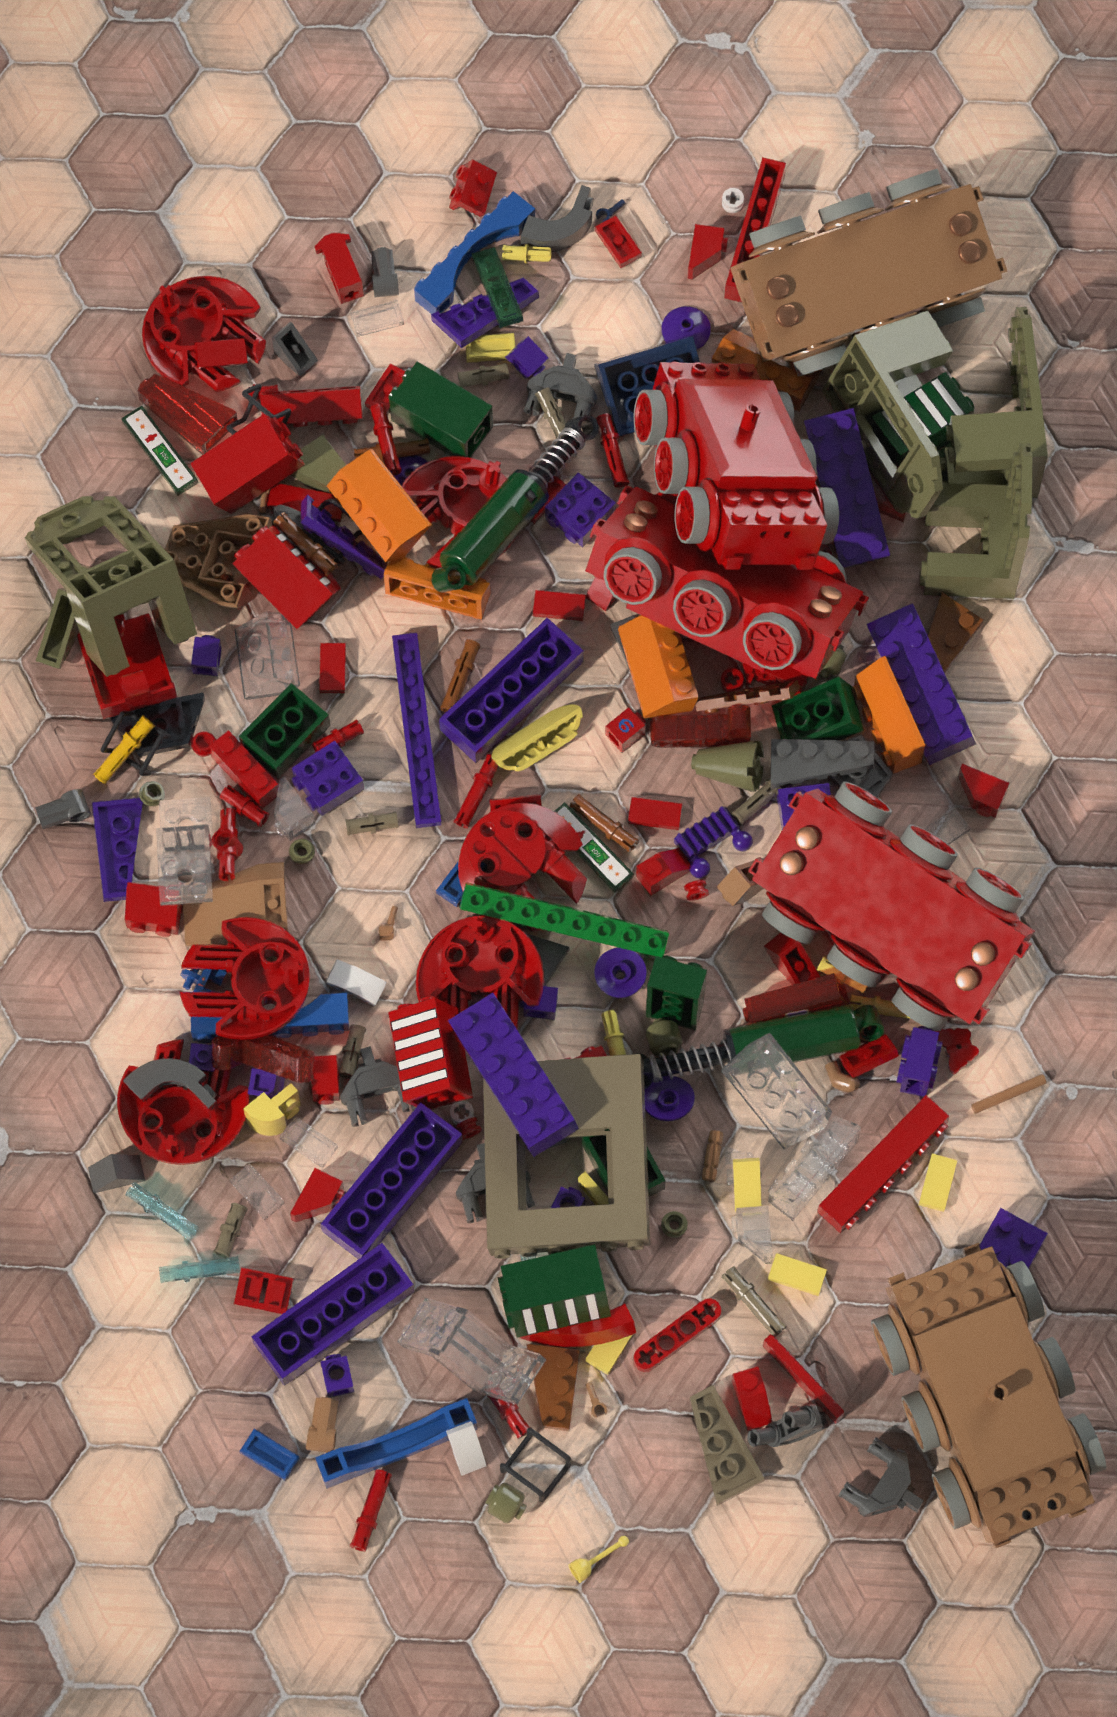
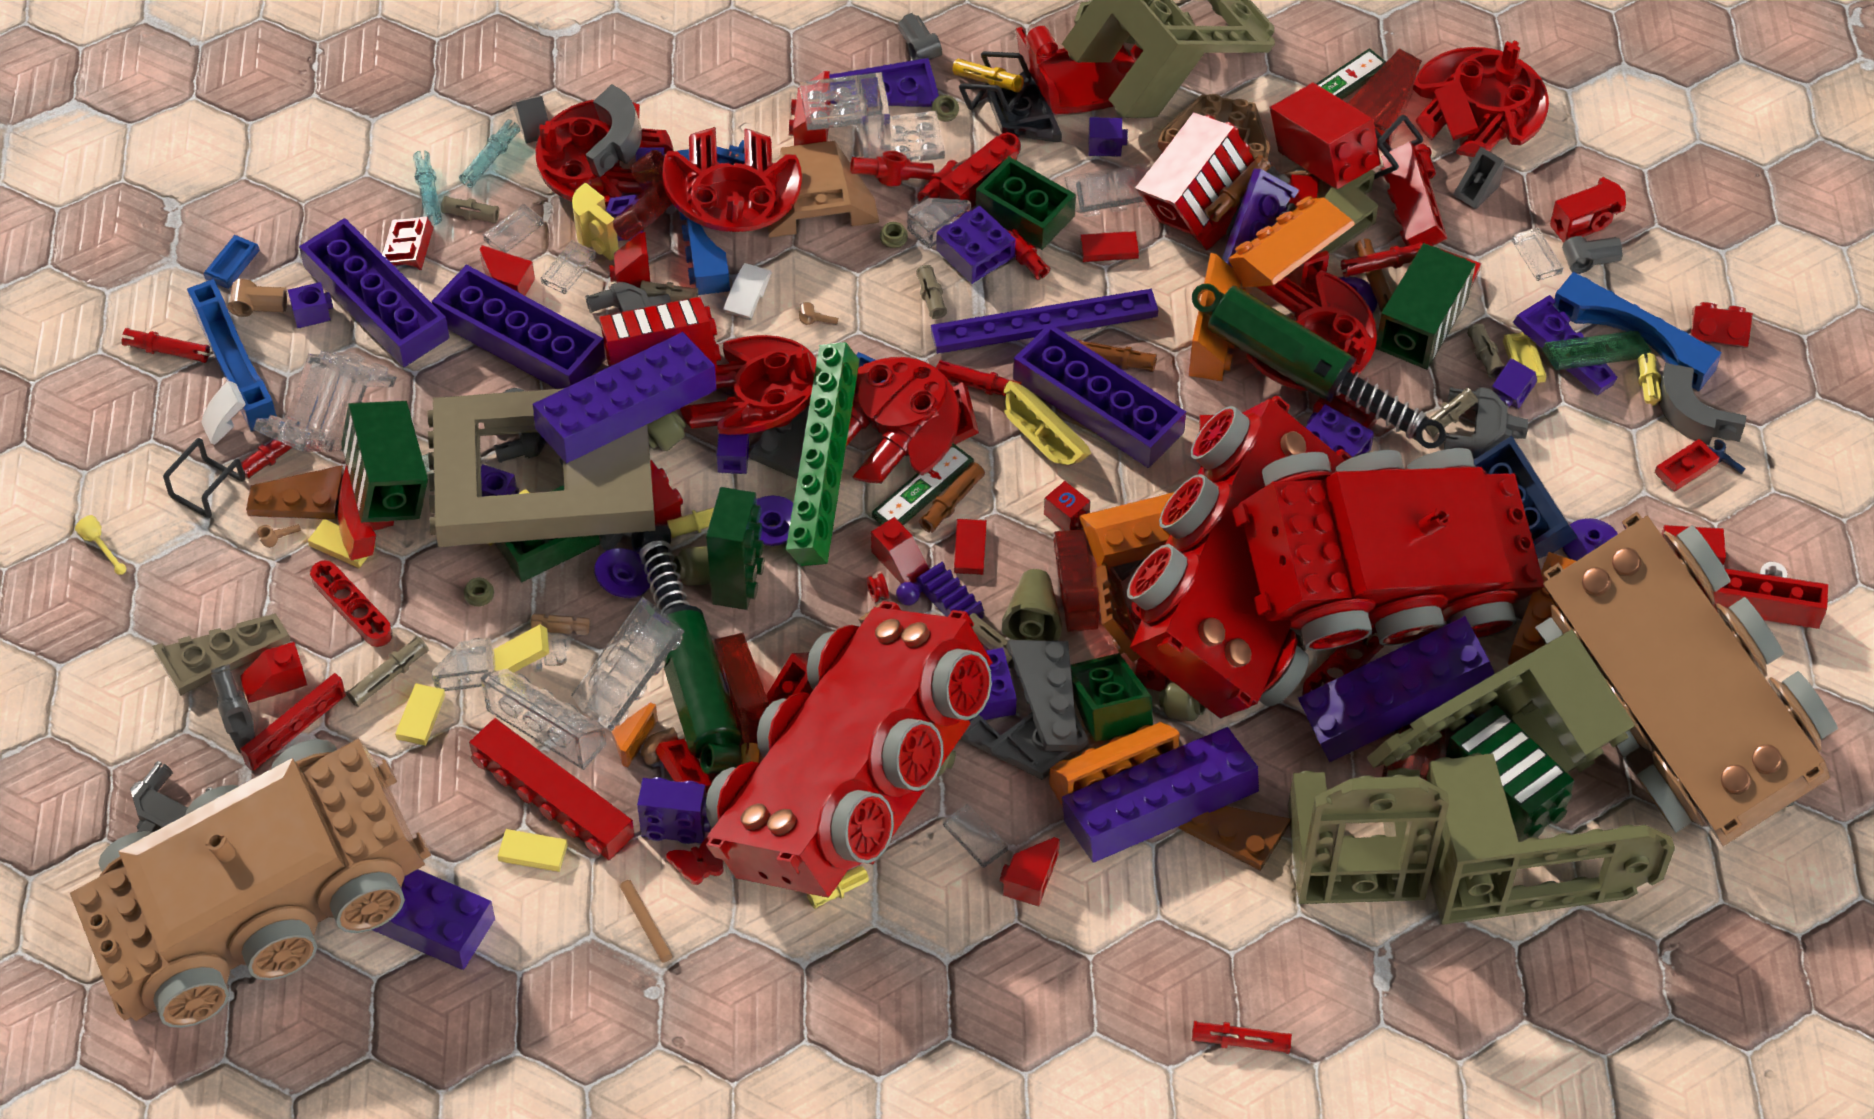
camera: 85 degrees right, 15 degrees down
olive head [485,1483,527,1523] -> none
none -> orange slope [611,702,658,768]

